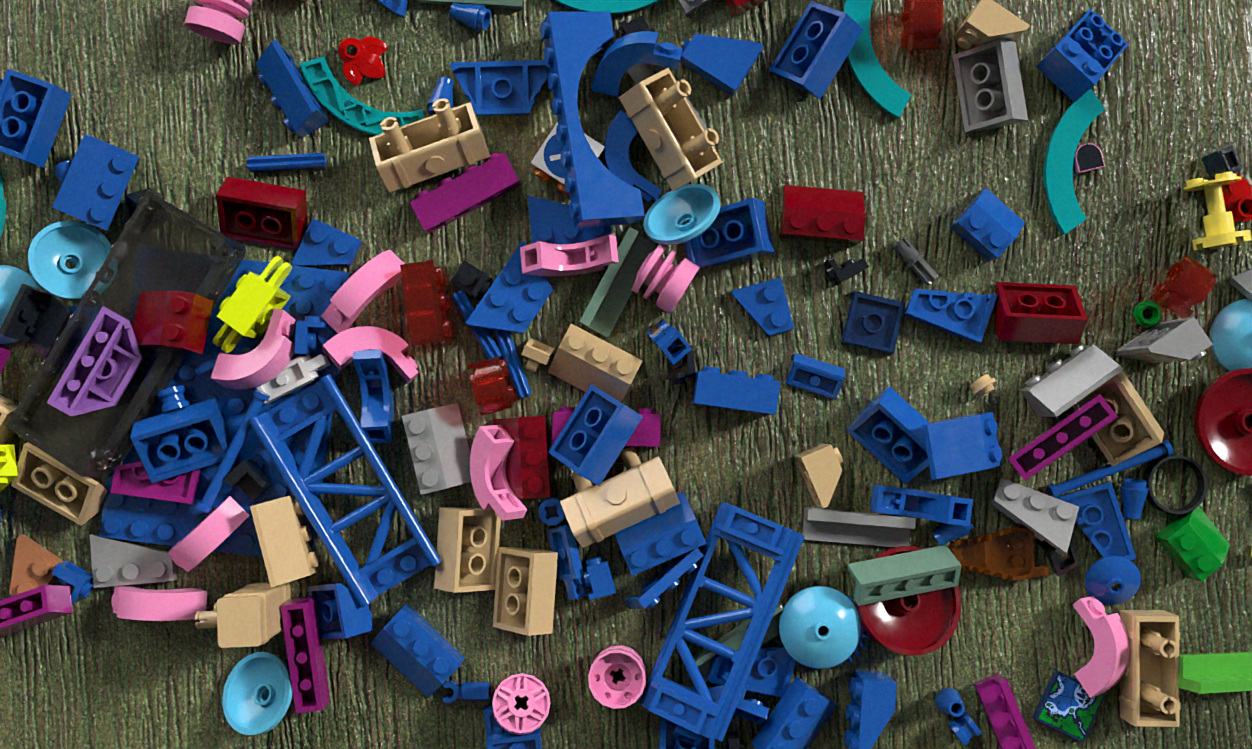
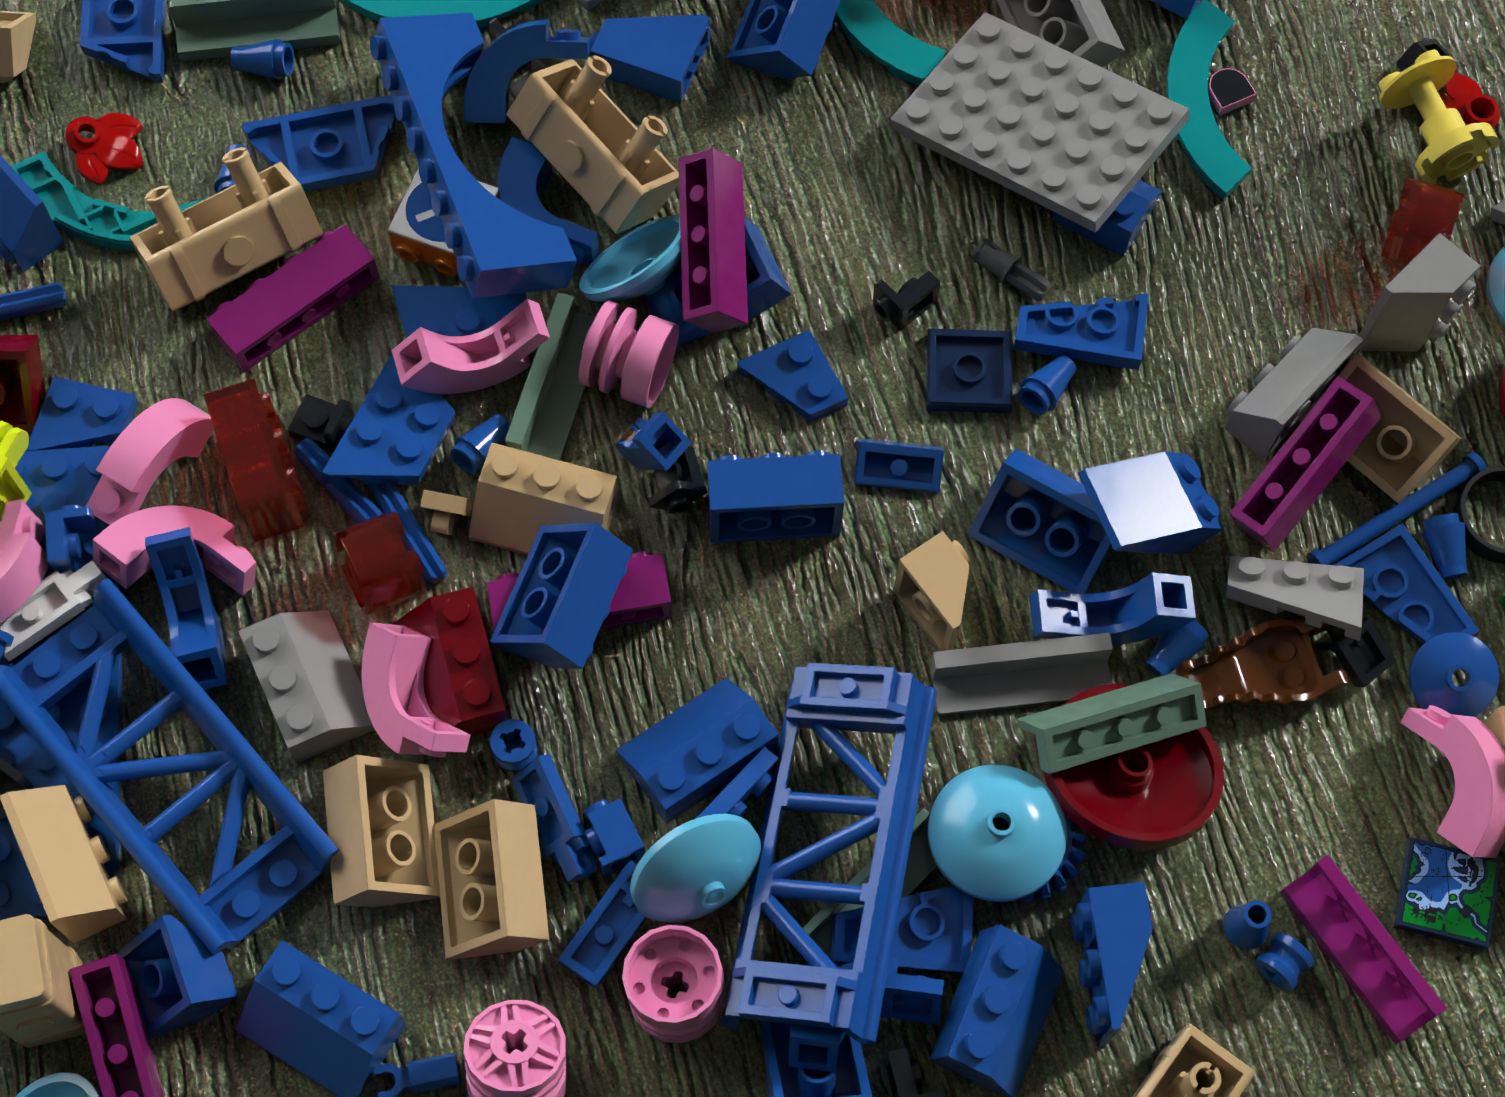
camera: 10 degrees left, 20 degrees down
tan piece [560,447,680,548] -> none
dark red slope [779,185,866,245] -> none
tan plate [970,374,997,397] -> none
dark red slope [994,282,1088,344] -> none
green plate [1133,301,1161,328] -> none
none -> blue cone [450,414,510,475]
none -> blue hinge [558,860,647,990]
none -> medium azure dish [630,814,761,923]
none -> magenta brick [678,148,748,333]
none -> light grey plate [890,12,1189,233]
none -> blue cone [1018,355,1077,415]

